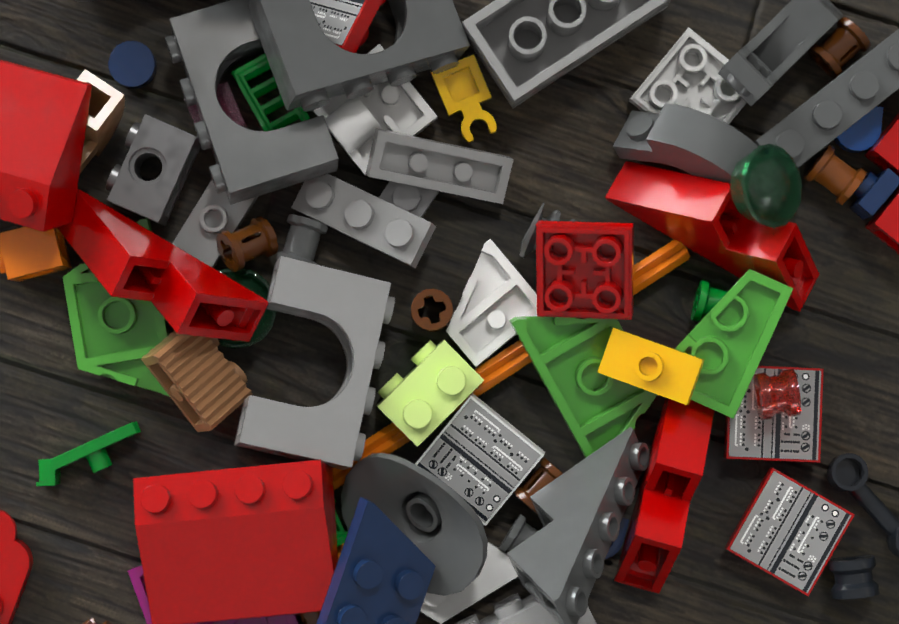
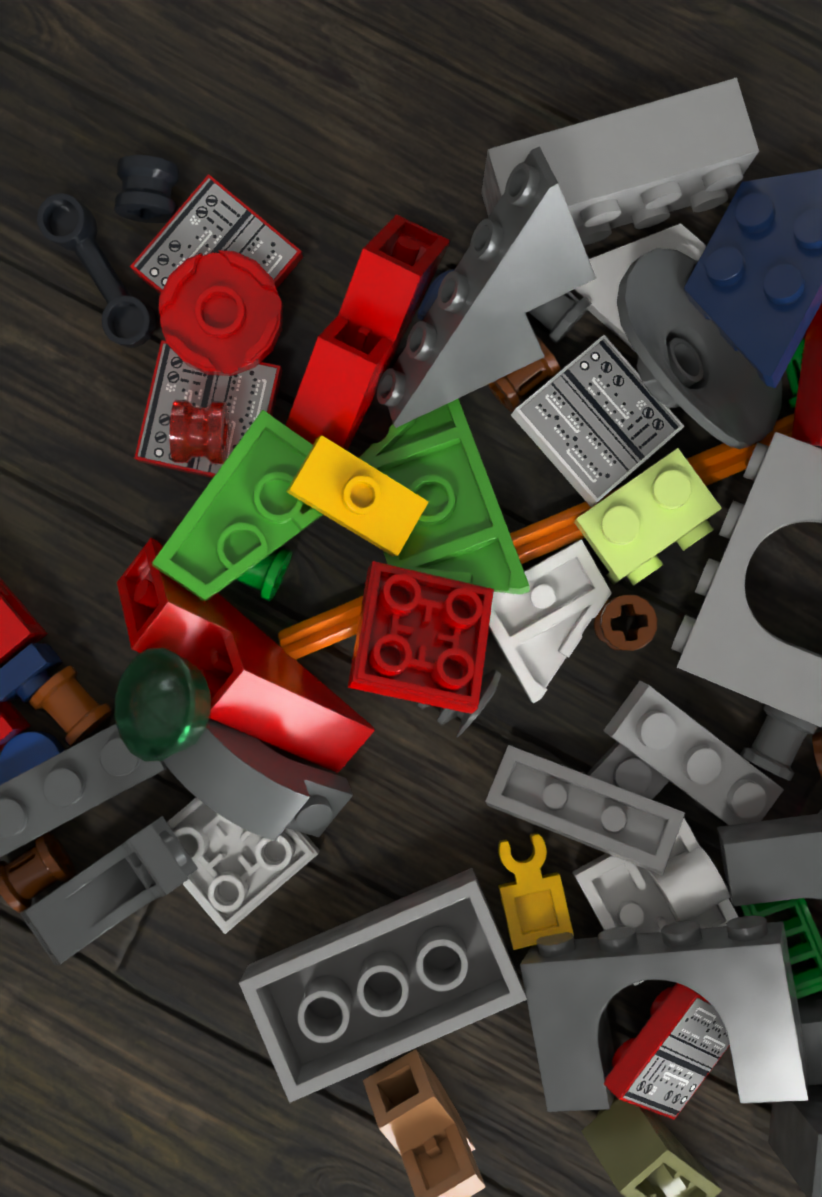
camera: 170 degrees left, 0 degrees up
none -> red tile [159,250,283,376]

